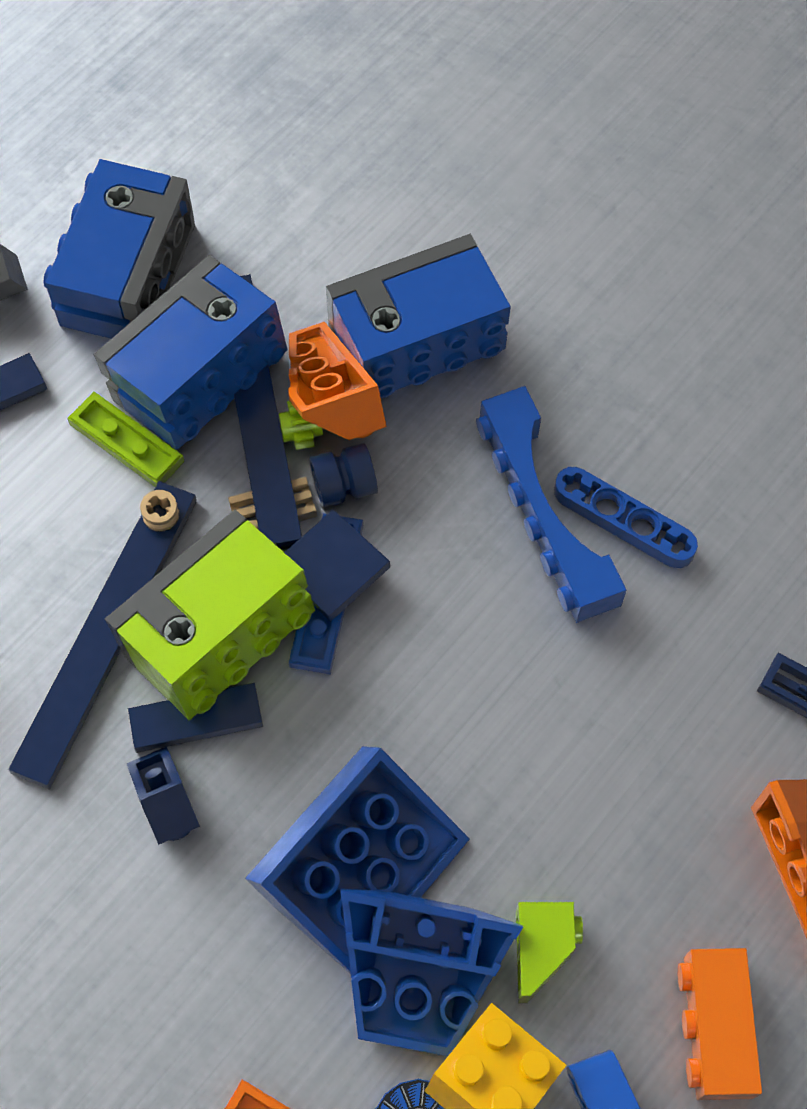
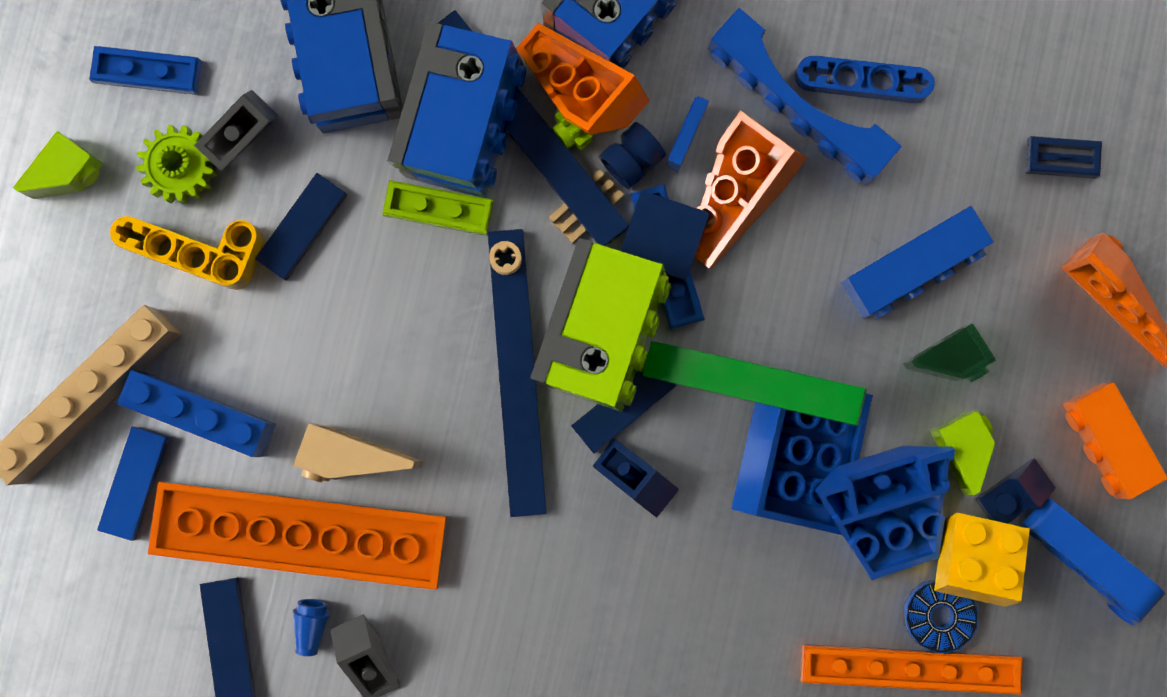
camera: 25 degrees left, 20 degrees up
none -> green tile [642,341,867,426]
none -> blue tile [666,96,709,173]
none -> orange wedge [695,110,807,269]
none -> blue brick [841,206,994,319]
none -> clear green slope [903,323,996,382]
none -> dark blue slope [975,458,1056,524]

